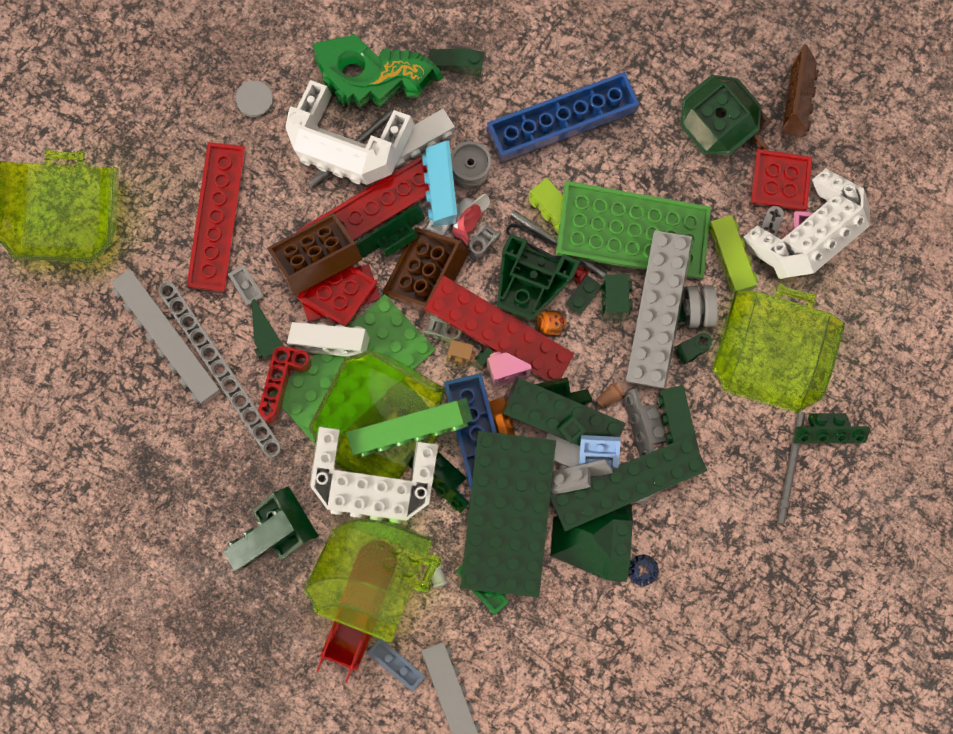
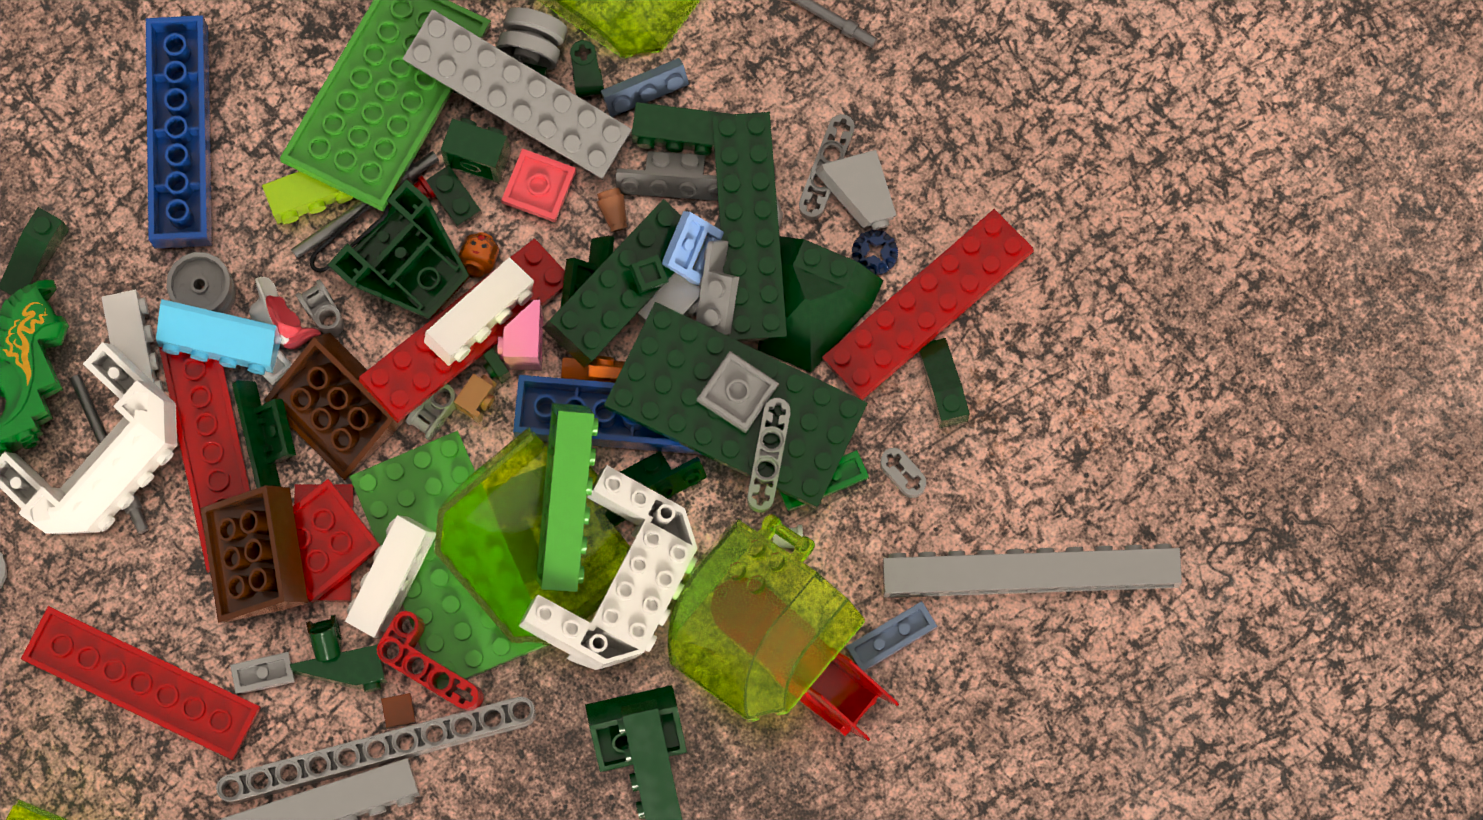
camera: 60 degrees left, 0 degrees up
none -> dark green piece [306,614,342,661]
none -> dark orange tile [381,693,416,729]
none -> white brick [424,257,534,366]
none -> coral plate [501,148,576,223]
none -> sand blue plate [601,58,689,117]
none -> light grey tile [697,351,779,433]
none -> light grey beam [747,398,790,513]
none -> light grey beam [799,114,855,221]
none -> light grey slope [816,150,897,230]
none -> red plate [822,209,1034,400]
none -> light grey beam [880,448,926,498]
none -> dark green slope [919,338,970,428]

